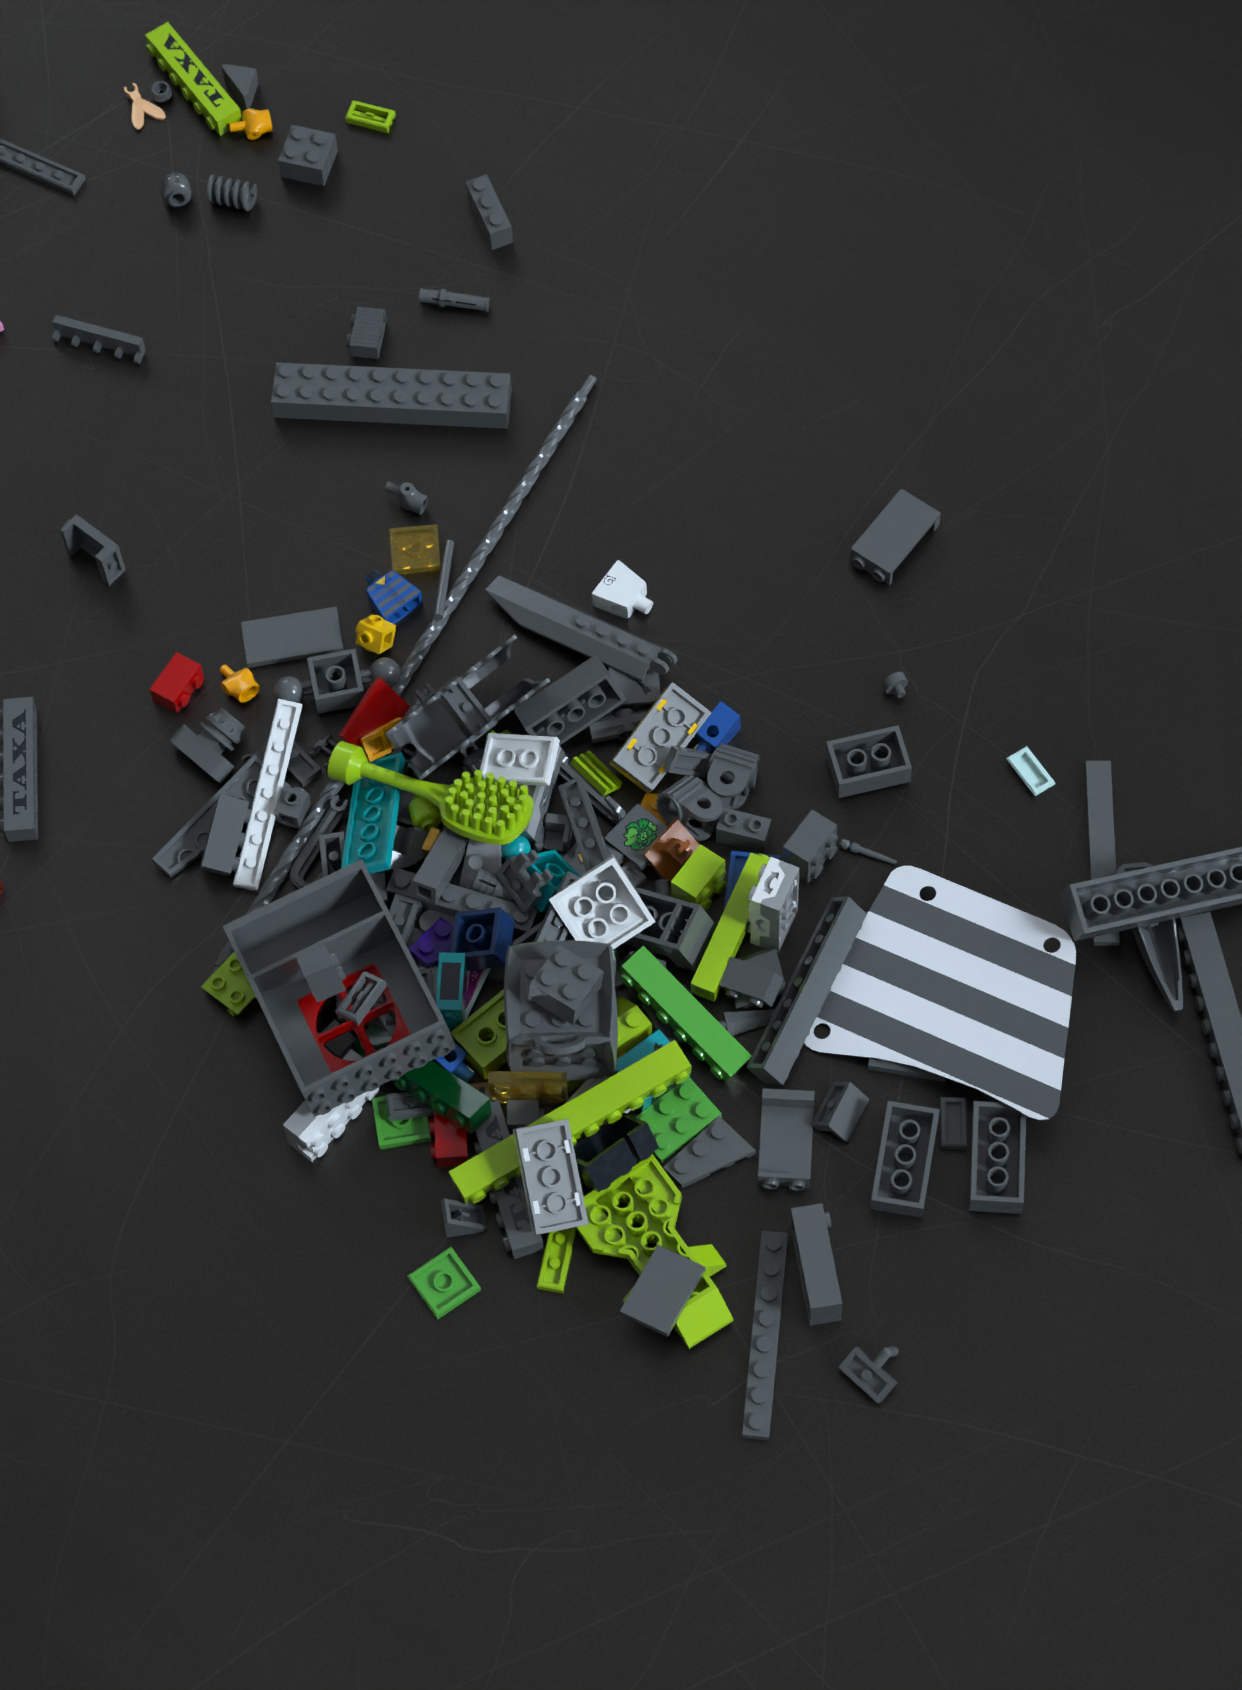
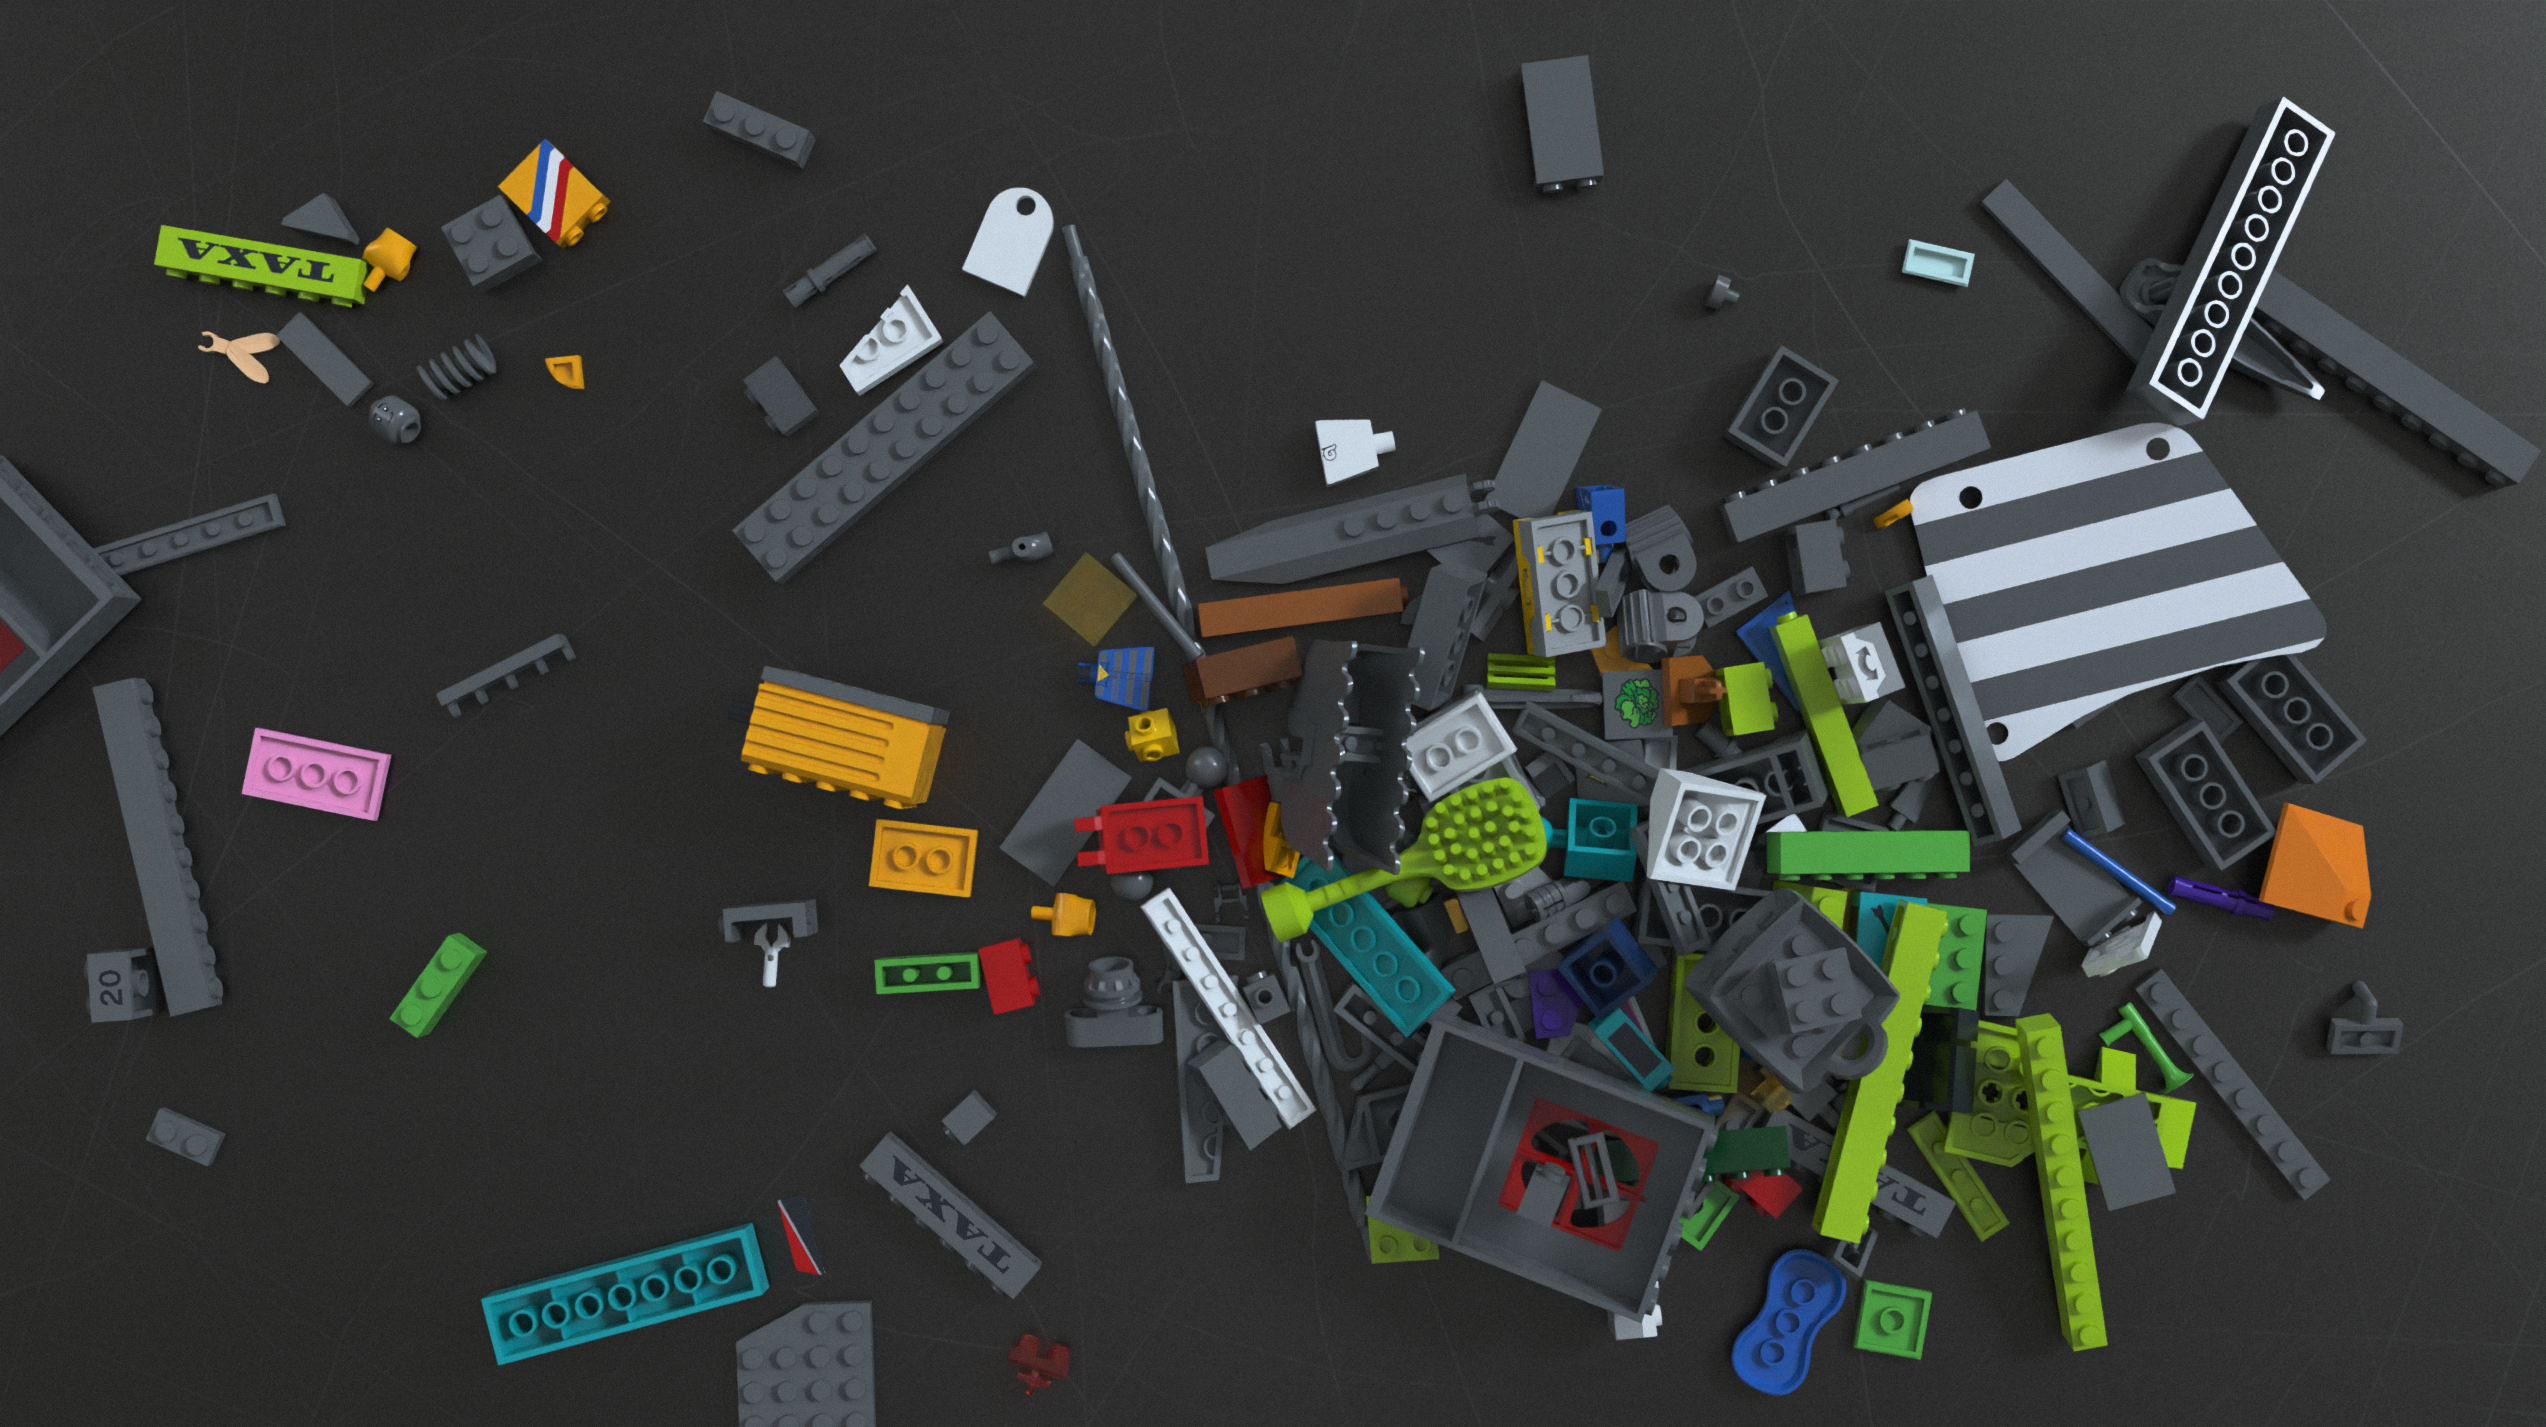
camera: 45 degrees left, 25 degrees up
dark grey plate [150,81,172,102] -> none
lime tile [345,100,396,133] -> none
dark grey plate [496,850,553,913] -> none
light grey piece [513,1119,588,1235] -> none
dark grey brick [790,1203,842,1326] -> none
none -> dark grey tile [276,312,374,408]
none -> panel [498,139,611,249]
none -> light orange tile [545,355,585,390]
none -> light orange piece [728,666,950,809]
none -> white bar [754,923,791,988]
none -> white wing [840,284,944,396]
none -> light orange plate [869,819,978,898]
none -> bright green brick [875,952,983,994]
none -> dark grey brick [942,1089,997,1146]
none -> white tile [962,188,1054,298]
none -> red tile [1074,796,1209,874]
none -> reddish brown brick [1181,636,1303,708]
none -> dark orange brick [1198,578,1409,639]
none -> dark grey tile [1484,380,1602,519]
none -> dark grey brick [1719,408,1991,545]
none -> blue plate [1731,1249,1847,1396]
none -> light orange tile [1872,499,1914,530]
none -> lime brick [2015,1013,2108,1352]
none -> blue bar [2060,828,2176,916]
none -> white wing [2081,911,2162,977]
none -> bright green piece [2098,1002,2194,1093]
none -> dark purple pin [2168,875,2275,921]
none -> orange slope [2258,802,2371,929]

